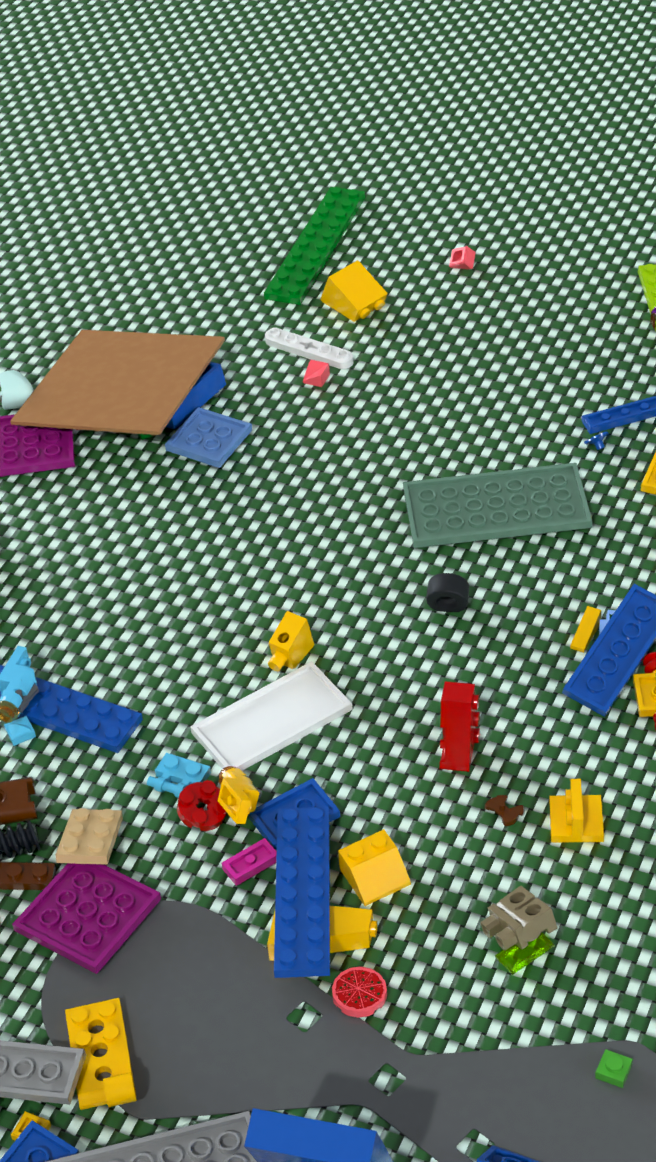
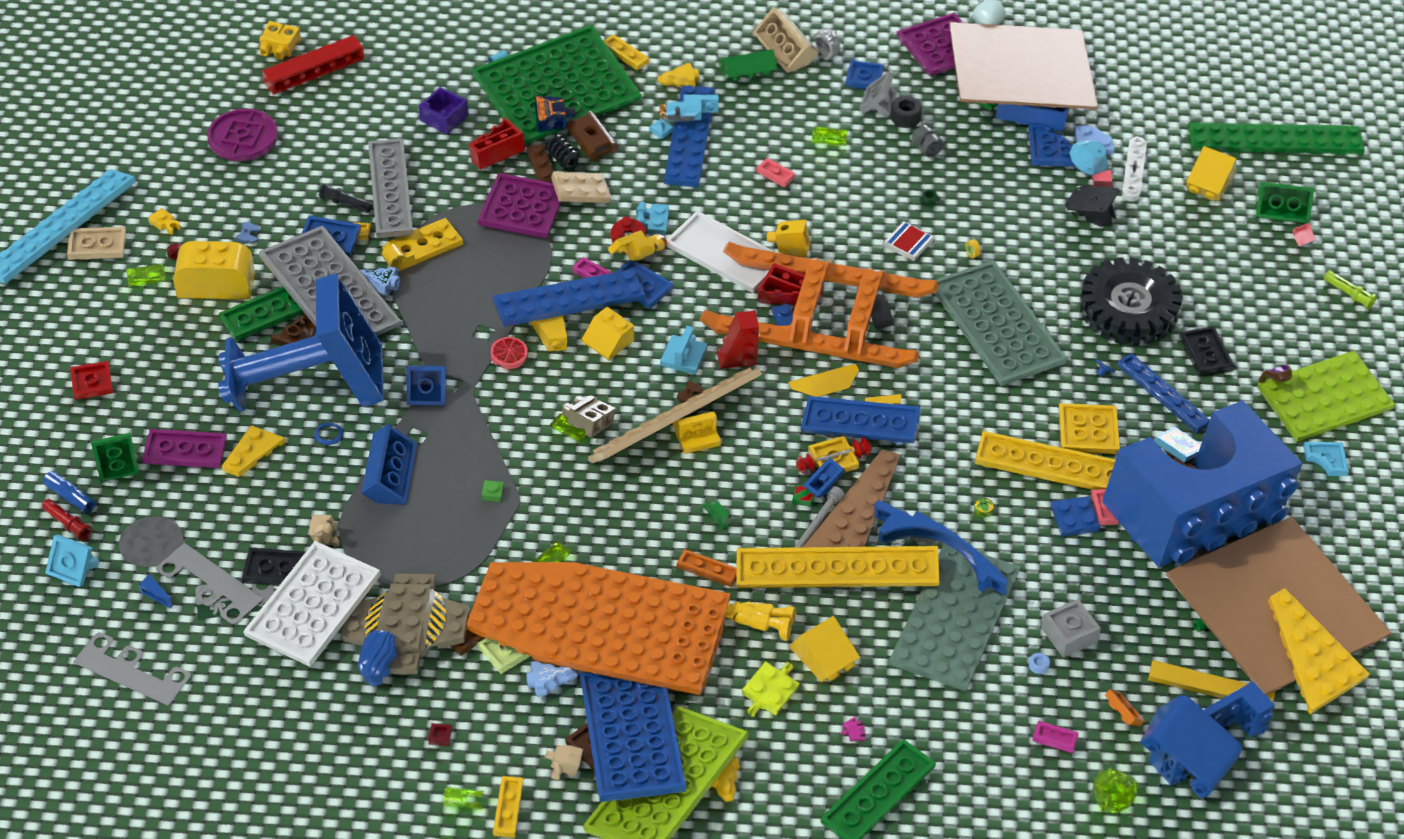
camera: 65 degrees right, 5 degrees up
medium blue plate [165,407,252,468] -> none
none -> light blue rock [360,267,400,297]
none -> blue slope [407,365,447,405]
none -> tan plate [588,367,762,463]
none -> medium azure bracket [660,326,708,375]
none -> orange piece [699,242,939,368]
none -> coral plate [757,158,795,188]
none -> red wedge [758,263,824,307]
none -> blue plate [771,304,793,326]
none -> yellow sticker [788,363,859,397]
none -> clear neon green tile [812,127,848,146]
none -> blue tile [845,60,884,89]
none -> light grey bracket [860,71,898,117]
none -> tile [884,221,934,261]
none -> black tyre [890,96,922,128]
none -> dark grey wheel [912,125,944,158]
none -> dark green plate [919,190,940,207]
none -> yellow tile [966,239,981,258]
none -> blue plate [1028,124,1076,167]
none -> black piece [1065,186,1120,226]
none -> medium azure hat [1069,140,1108,176]
none -> light blue plate [1074,126,1114,155]
none -> black wheel [1079,257,1183,345]
none -> black tile [1179,326,1235,377]
none -> green slope [1255,182,1315,223]
none -> lime pin [1324,270,1377,309]

